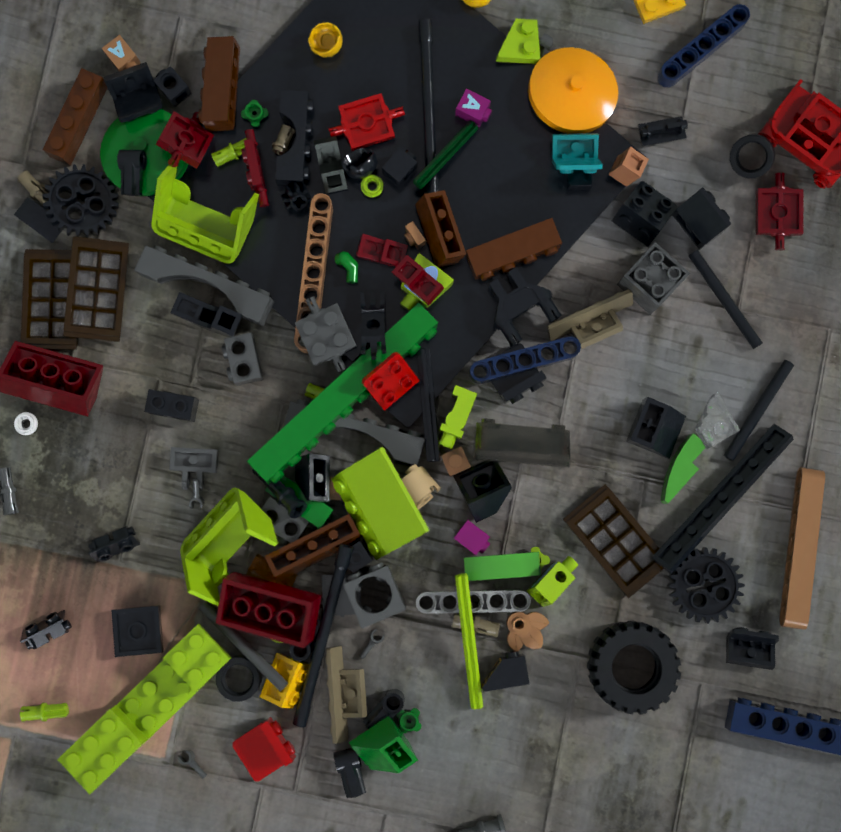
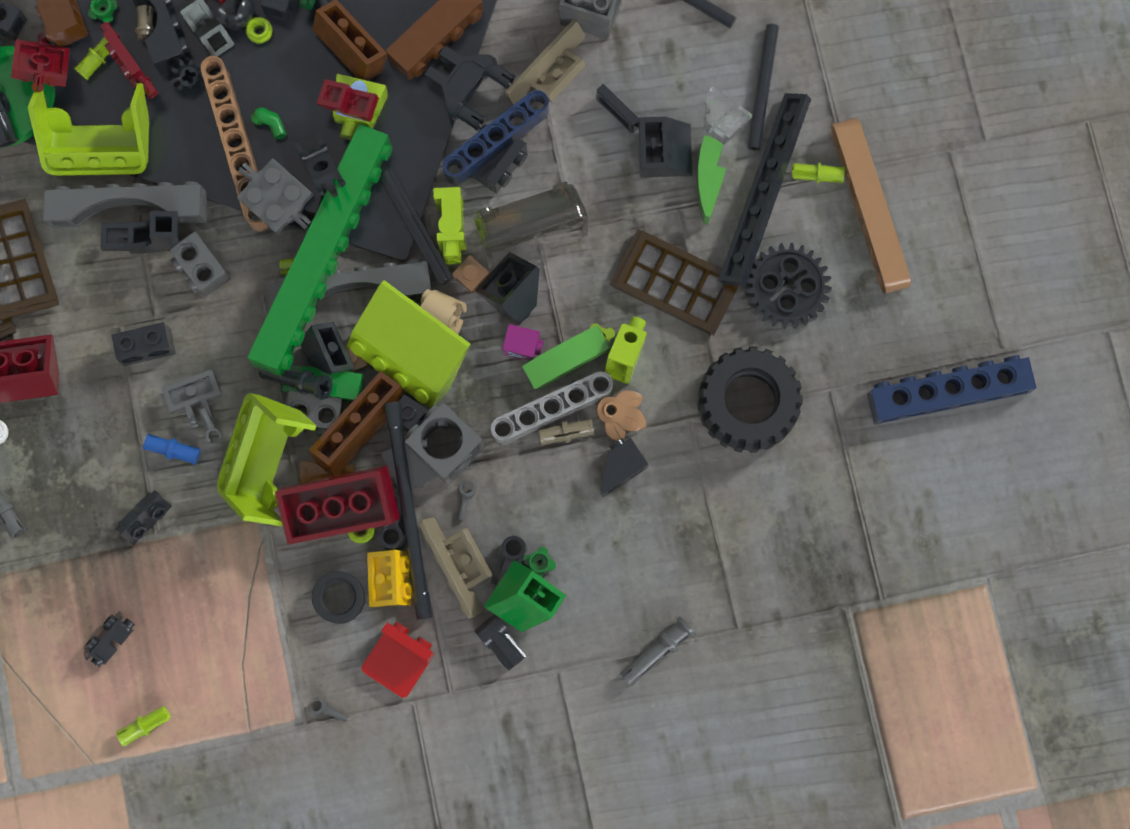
camera: 20 degrees left, 5 degrees down
lime bracket [57,624,231,795] -> none
black plate [111,605,163,657] -> none
dark grey piece [199,601,288,691] -> none
dark red slope [355,234,408,267] -> none
red bracket [362,352,420,411] -> none
medium nougat plate [404,221,426,250] -> none
lime axle [455,573,483,710] -> none
black bracket [726,627,779,670] -> none
none -> blue pin [143,433,201,465]
none -> black tile [596,84,639,134]
none -> lime axle [791,163,845,184]

